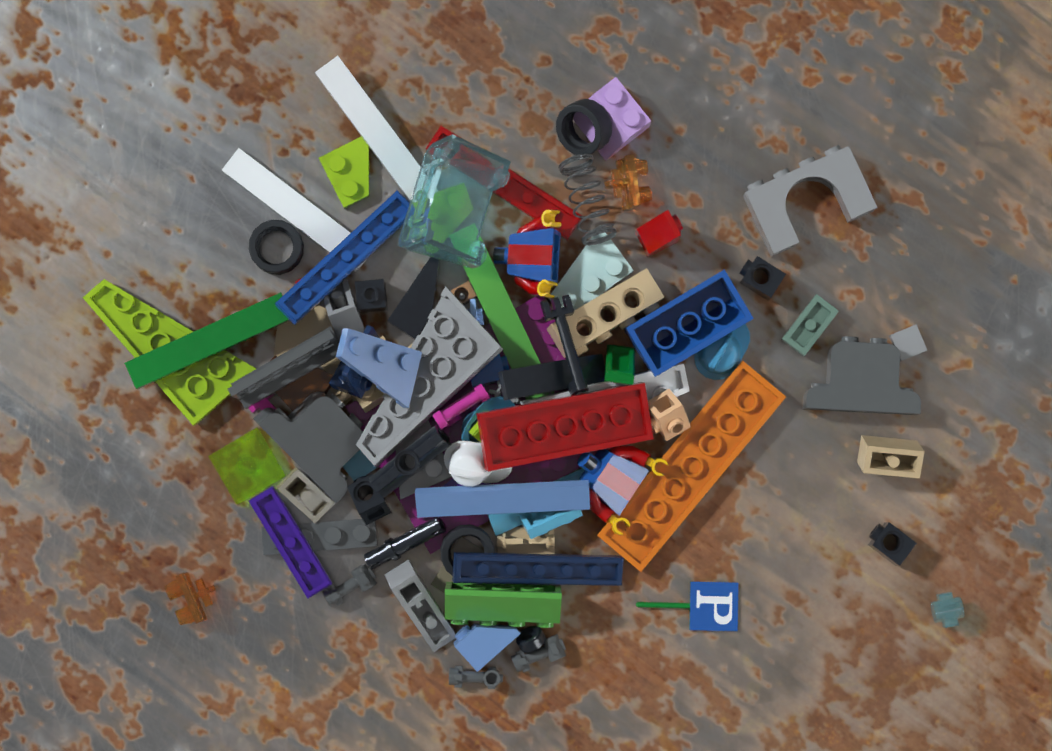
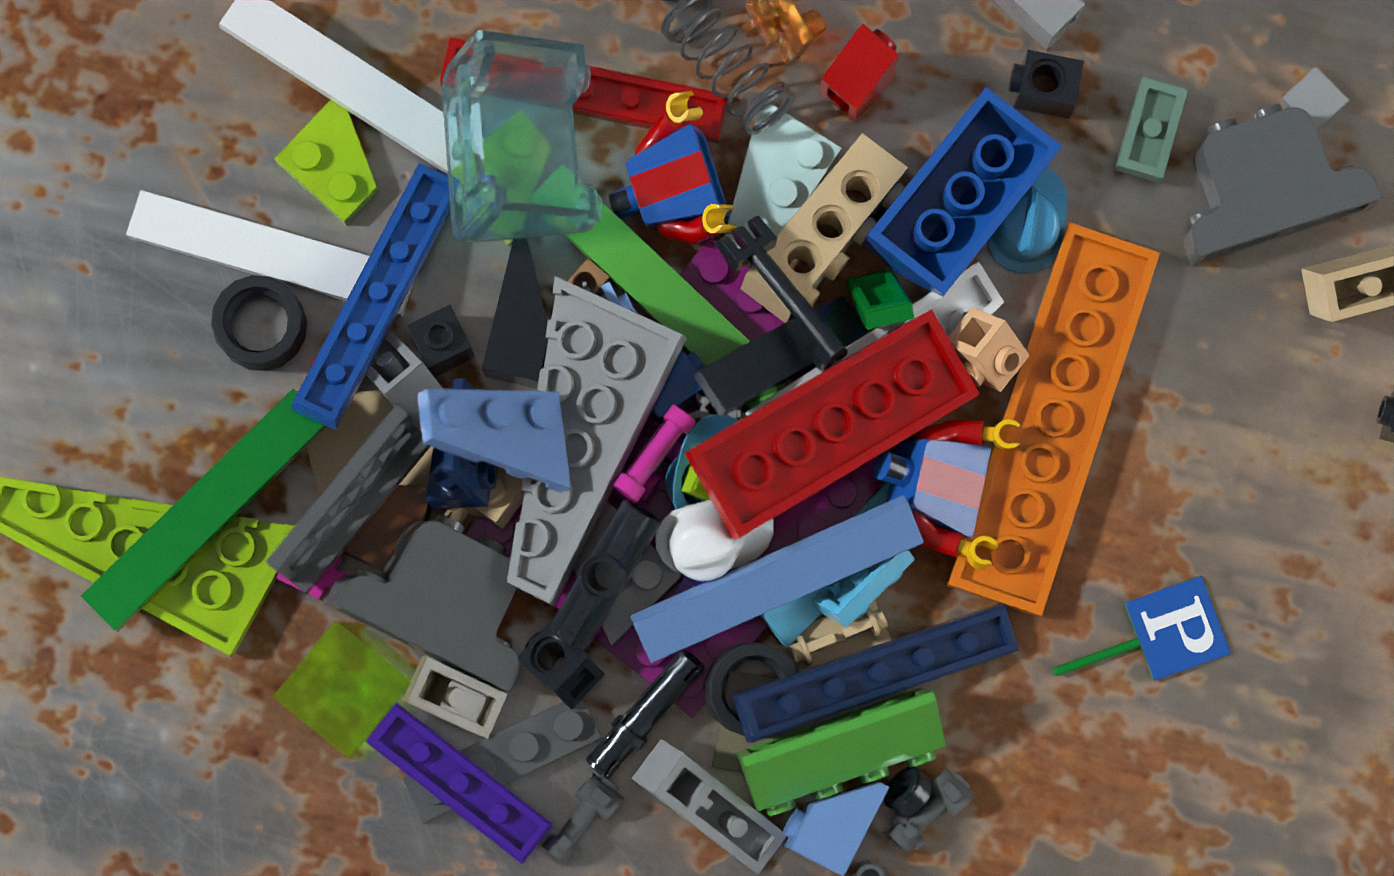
camera: 25 degrees left, 5 degrees down
medium azure tile [343,450,377,481] -> none

